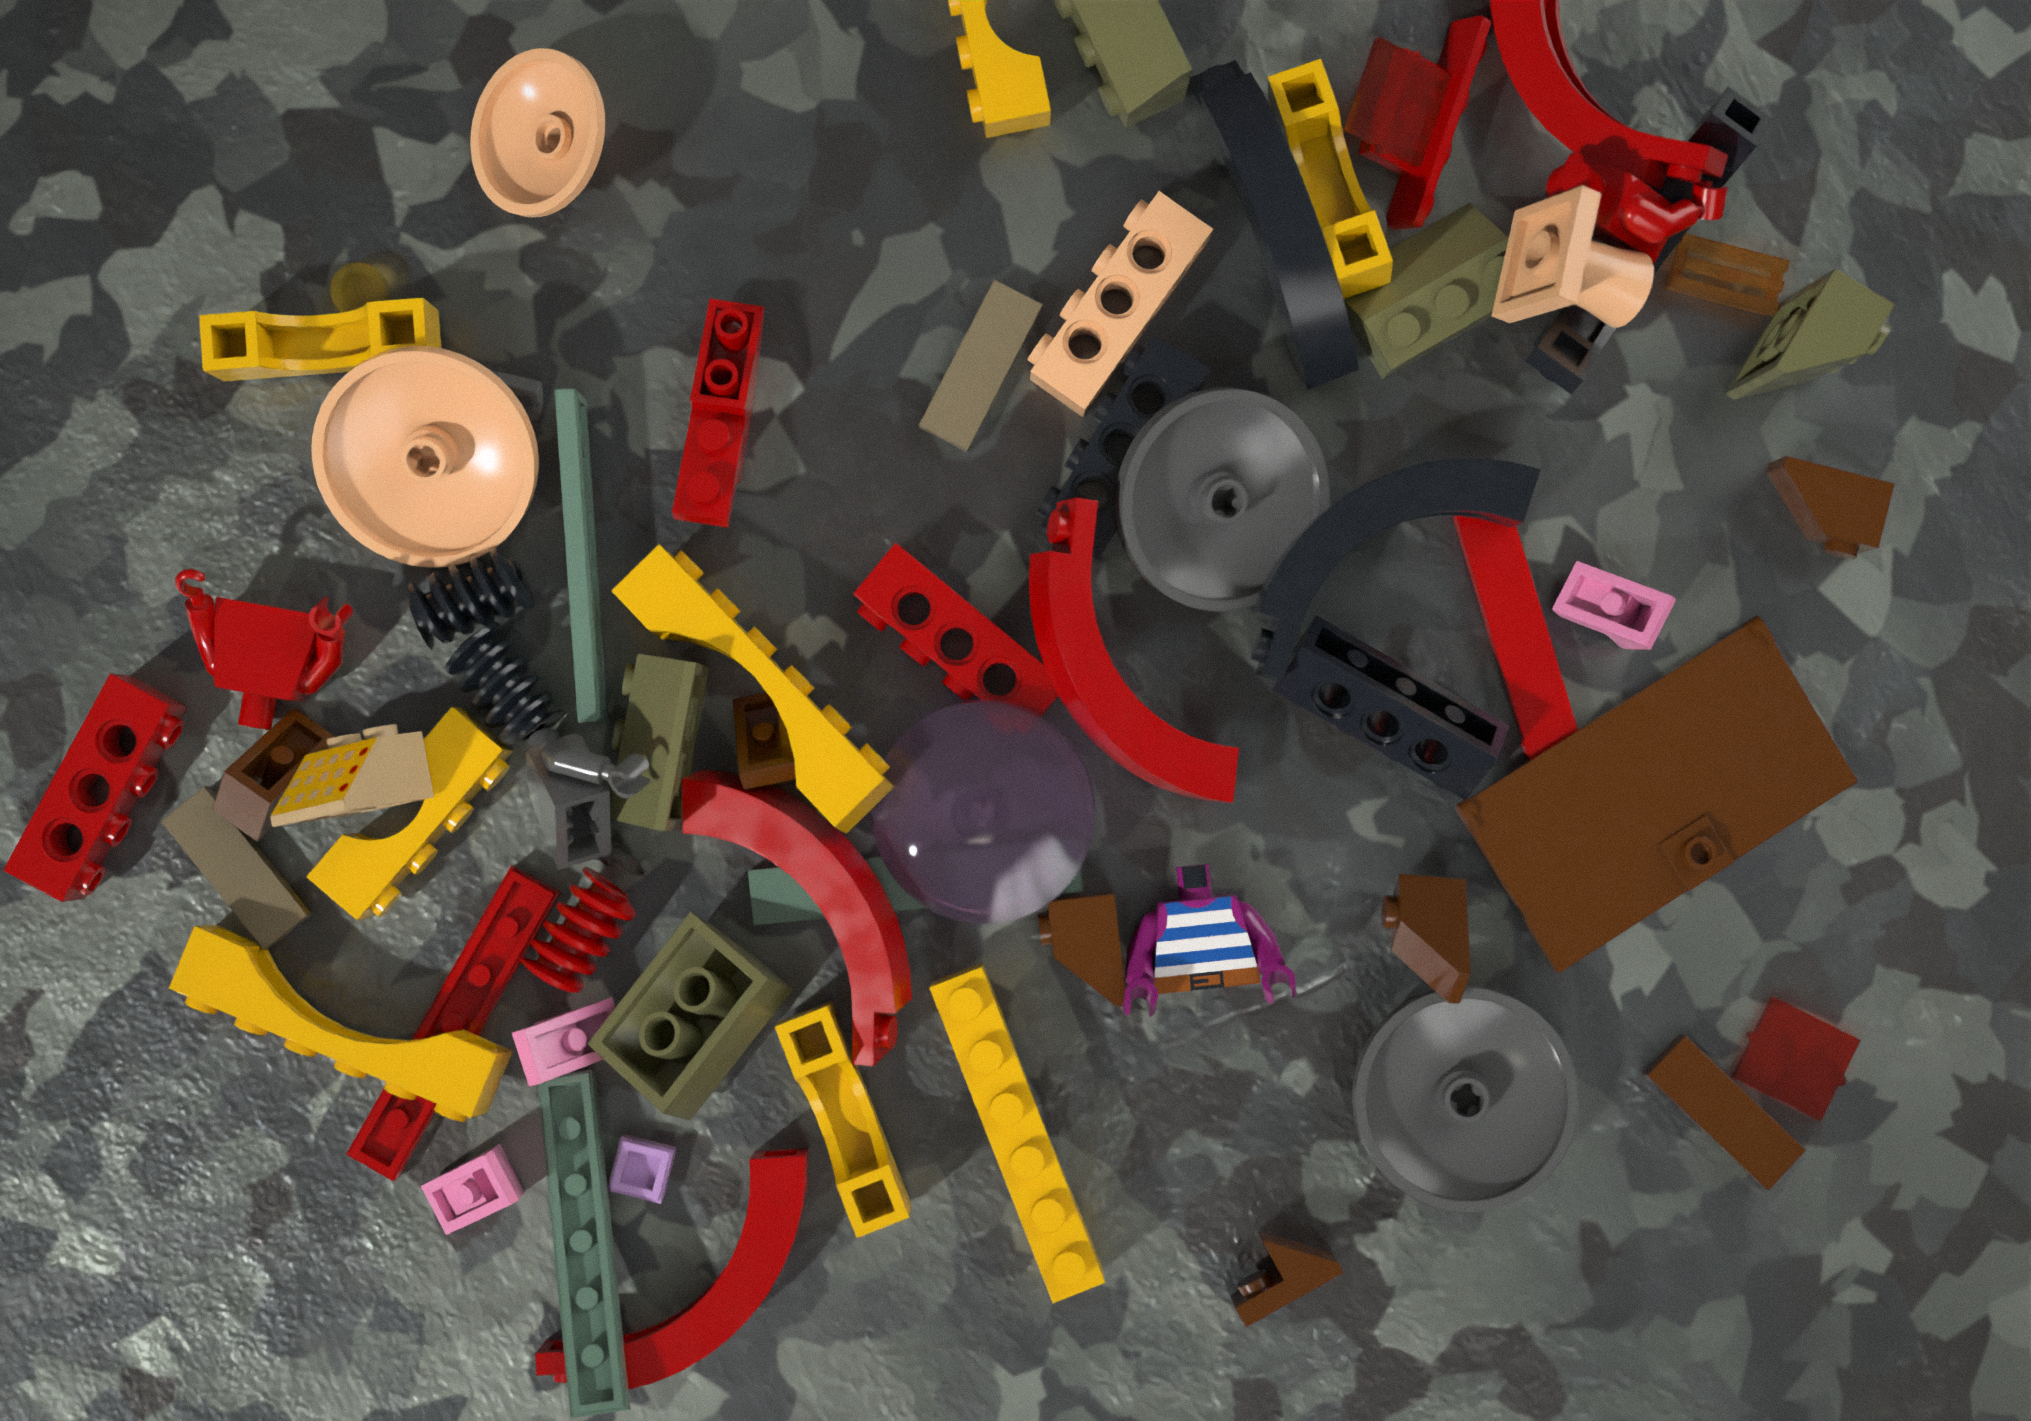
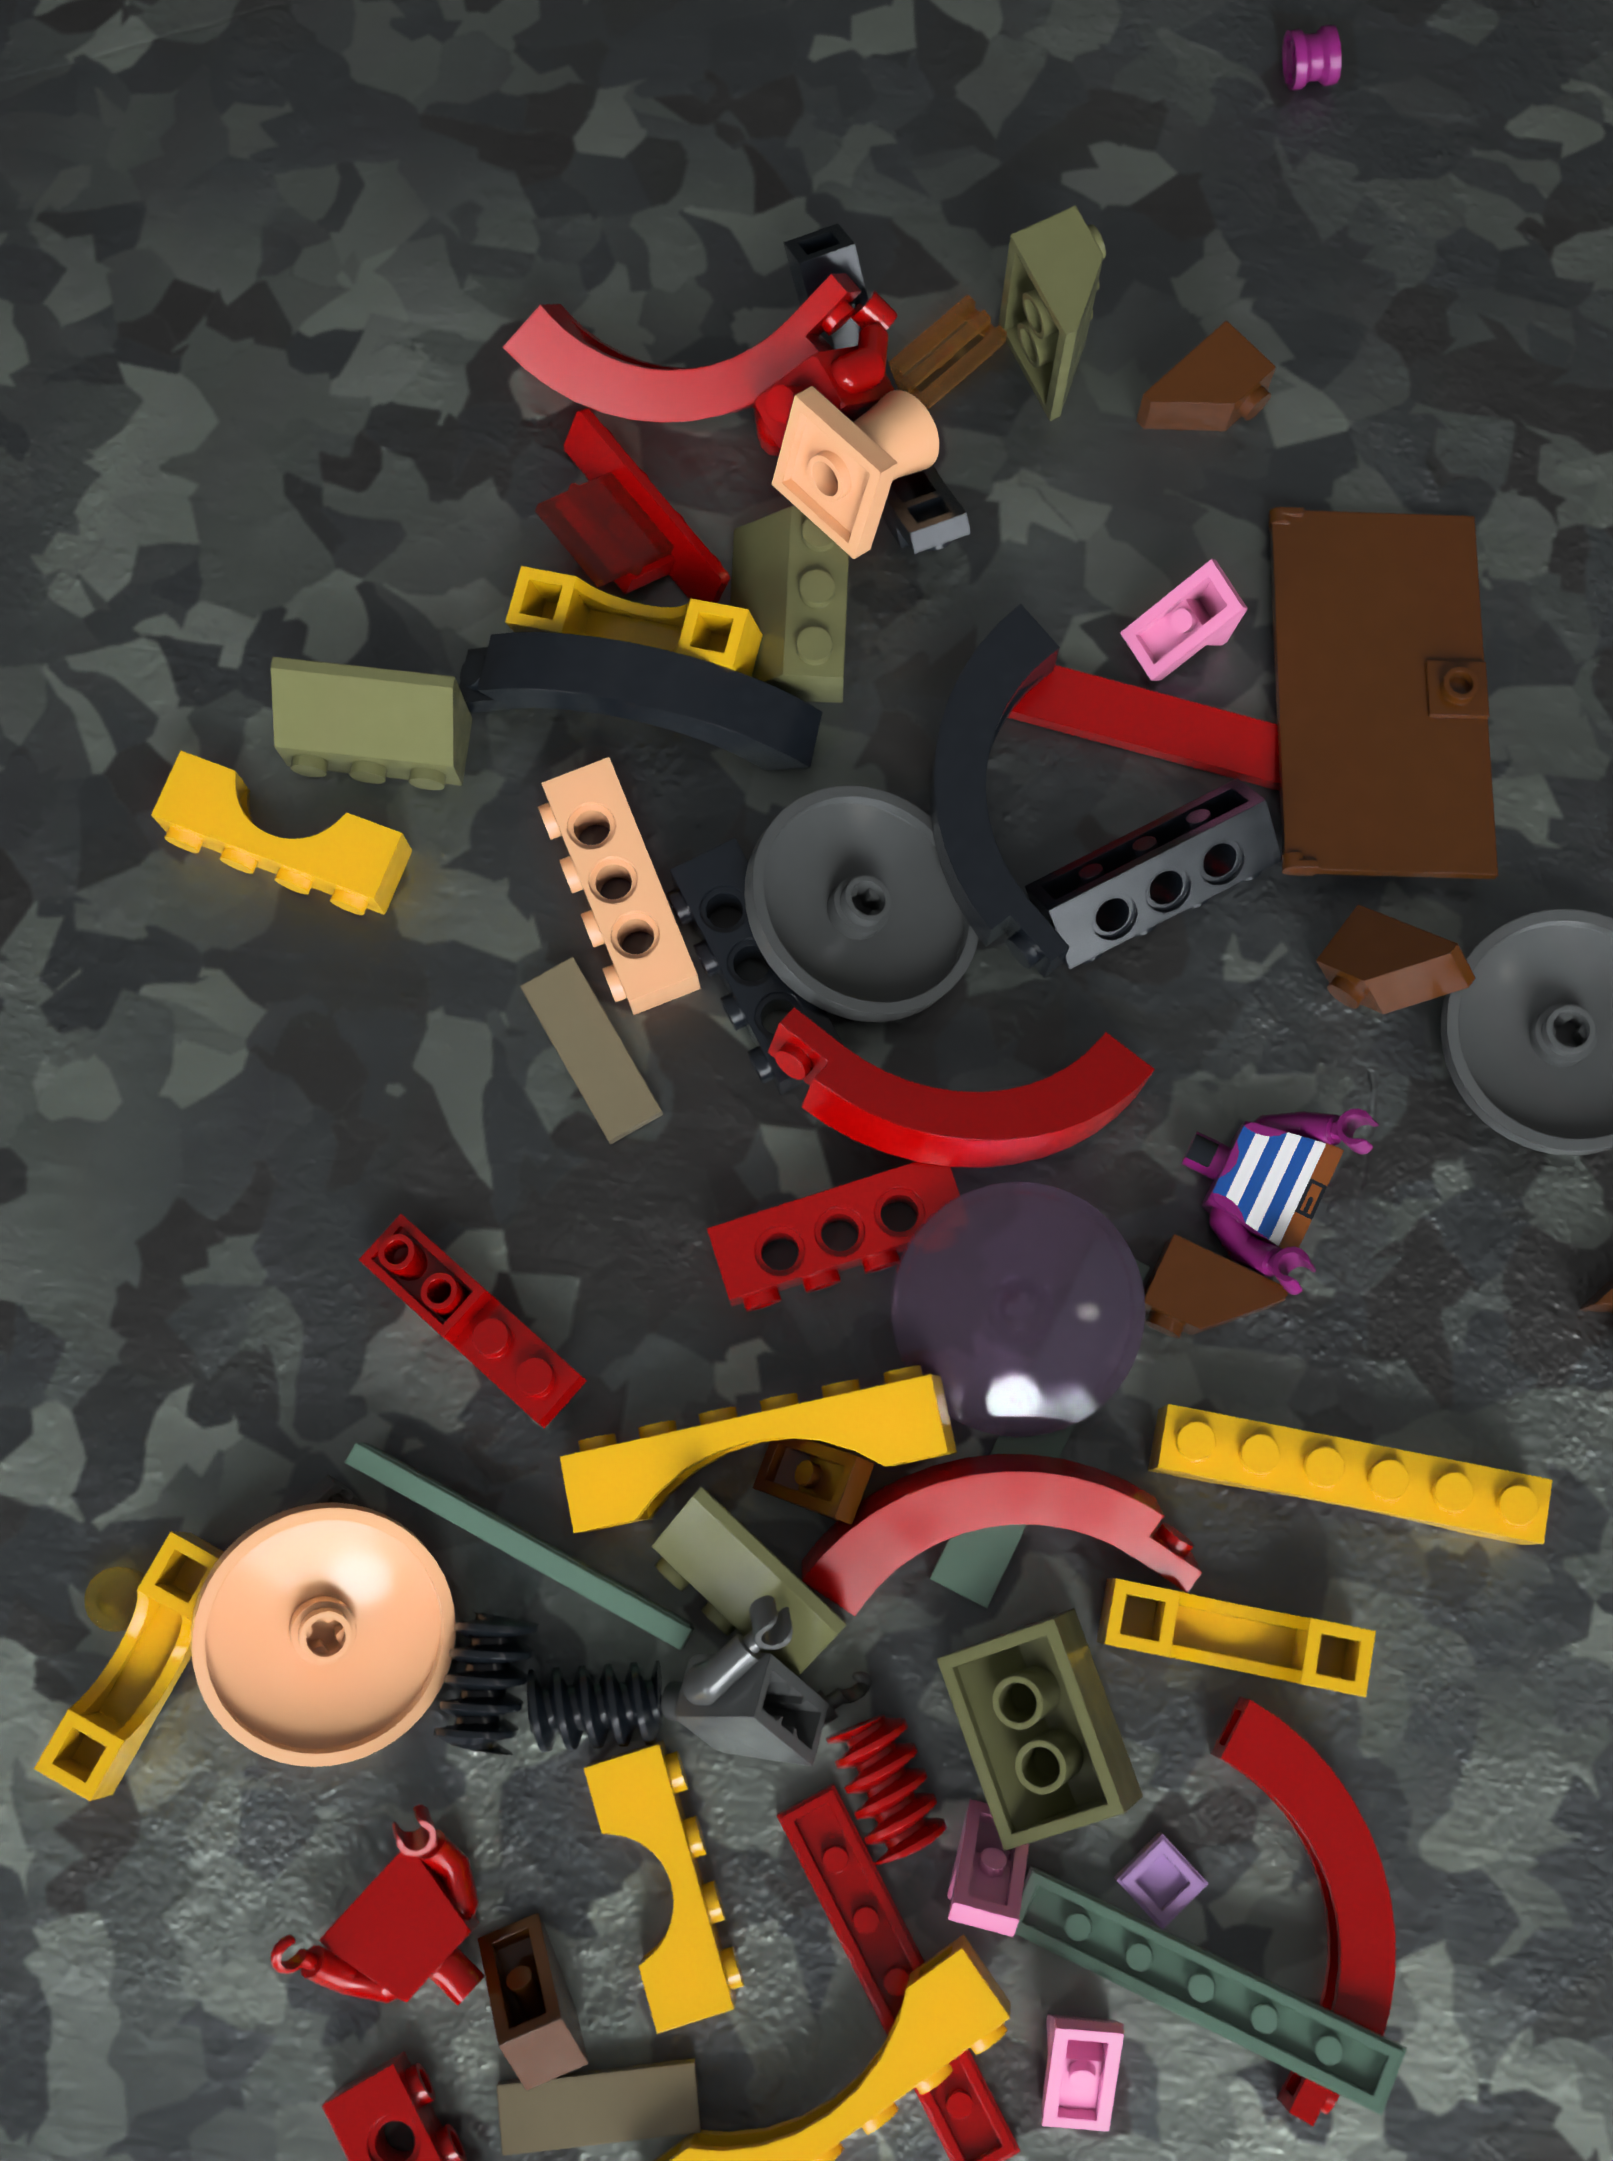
camera: 55 degrees left, 10 degrees down
tan slope [270,724,434,827] -> none
light nougat dish [470,48,605,217] -> none

